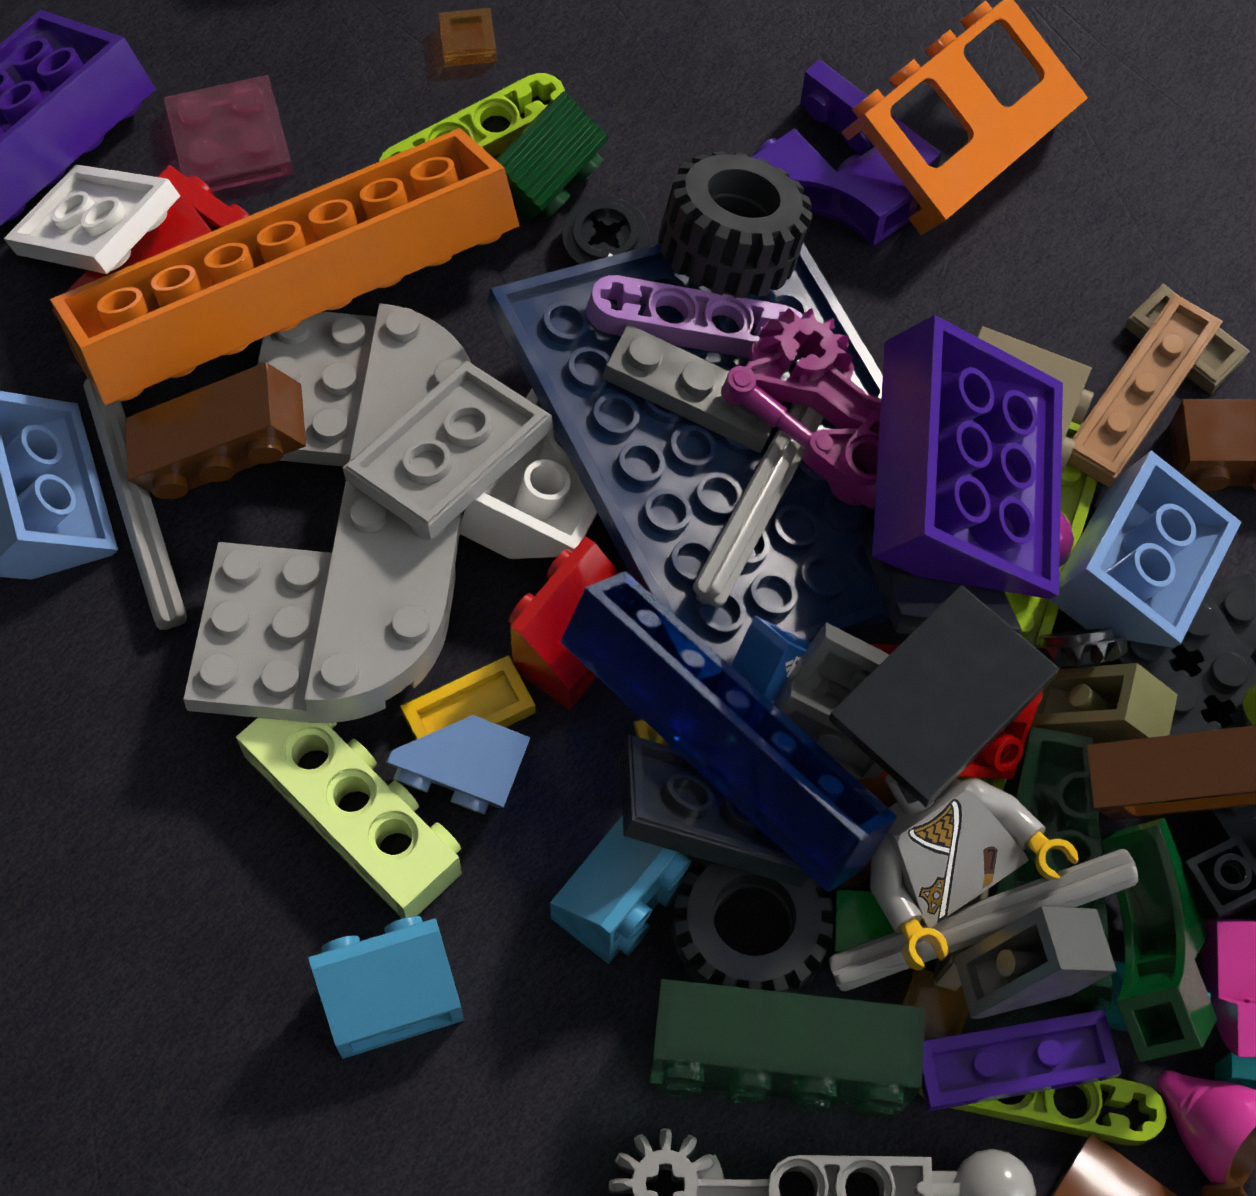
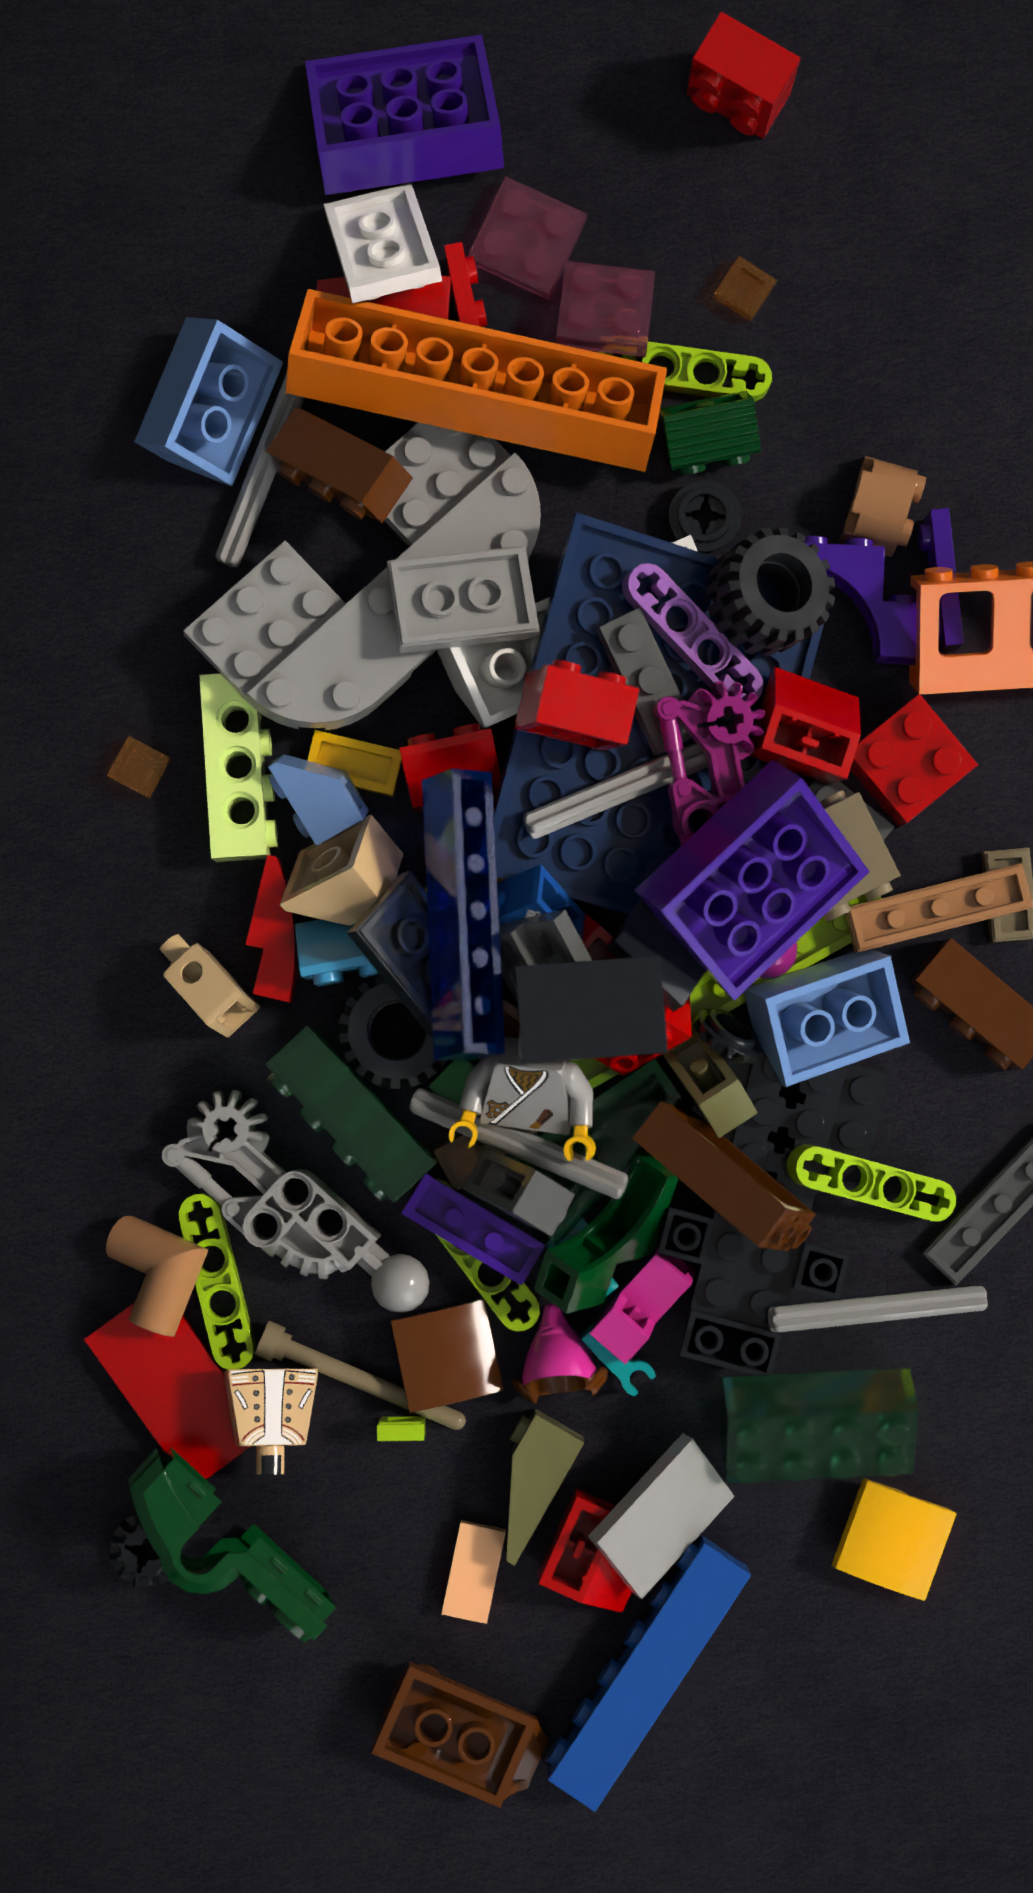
camera: 40 degrees right, 20 degrees up
dark azure slope [308,916,464,1059] -> none
none -> clear orange tile [107,736,171,798]
none -> tan torso [158,934,261,1038]
none -> red slope [246,855,298,1004]
none -> tan slope [280,815,403,926]
none -> red brick [514,660,640,751]
none -> clear pink plate [556,261,655,357]
none -> red slope [749,667,861,785]
none -> medium nougat cylinder [840,456,926,557]
none -> red brick [850,694,978,828]

